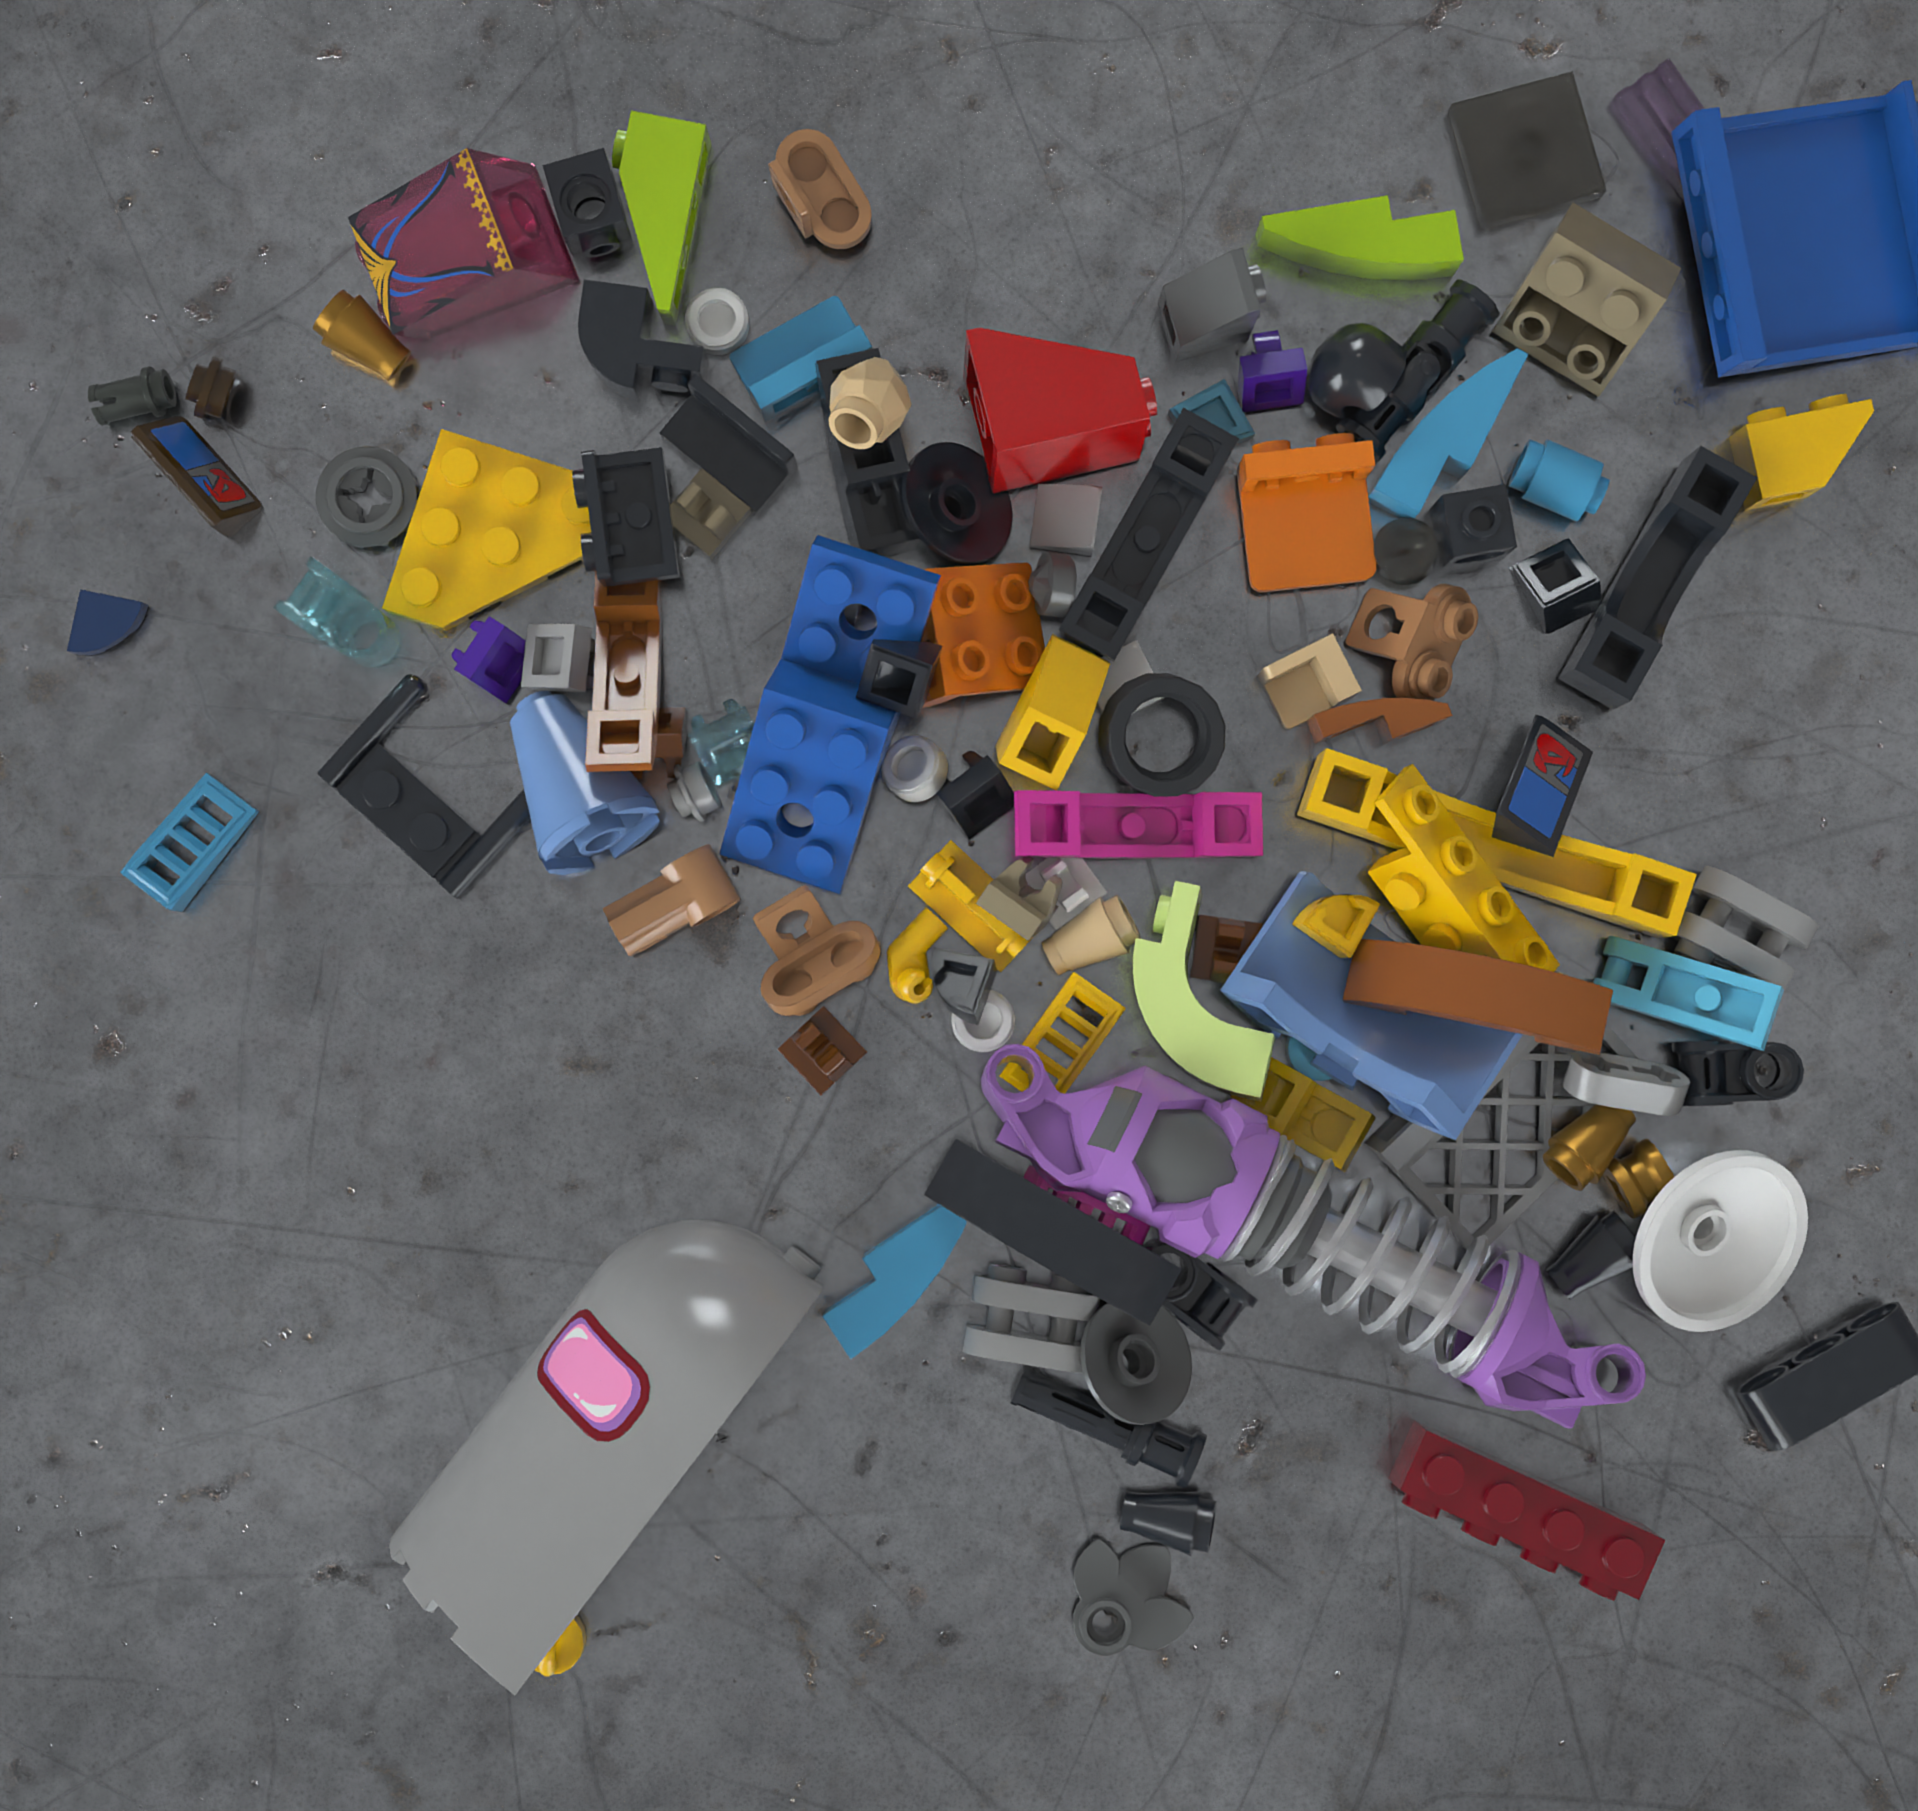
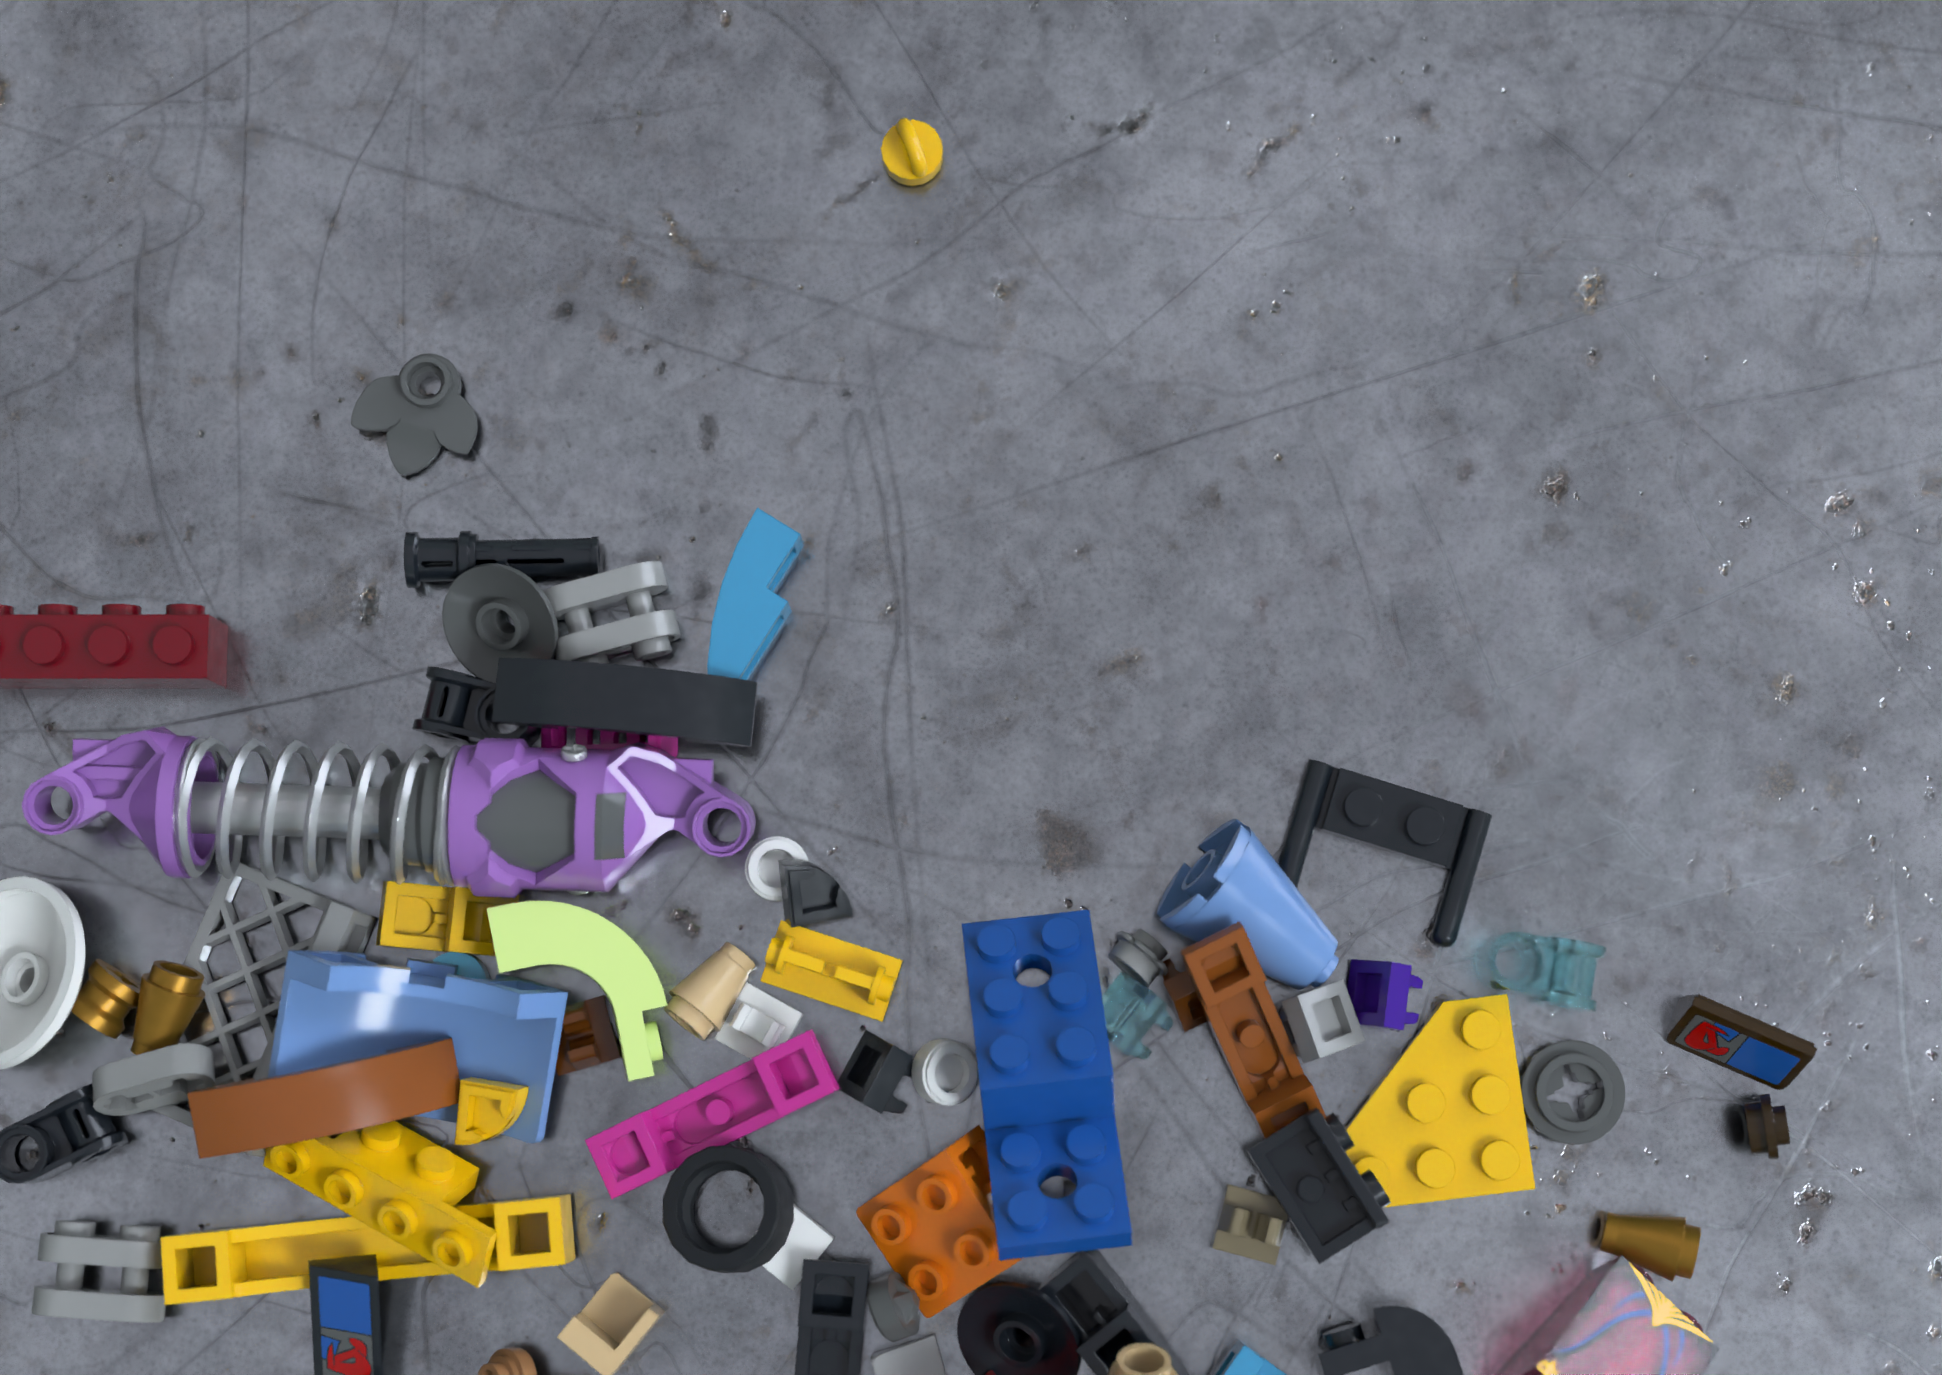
camera: 155 degrees right, 5 degrees down
dark blue tile [67,589,148,655] -> none
pearl dark grey pin [88,366,176,426] -> none
dark azure slope [120,773,259,912] -> none
light grey panel [389,1219,825,1695] -> none
medium nougat piece [603,844,741,956] -> none
black panel [659,374,798,517] -> none
medium nougat bracket [753,885,881,1016] -> none
reddish brown tile [777,1006,868,1096] -> none
black slope [856,639,943,719] -> none
yellow arm [887,907,949,1004] -> none
dark tan tile [976,856,1063,941] -> none
yellow slope [995,634,1110,791] -> none
yellow slope [999,972,1126,1094] -> none
black cone [1120,1491,1217,1556] -> none
dark orange slope [1306,698,1452,745] -> none
black cone [1546,1210,1636,1300] -> none
medium azure plate [1593,936,1784,1051] -> none

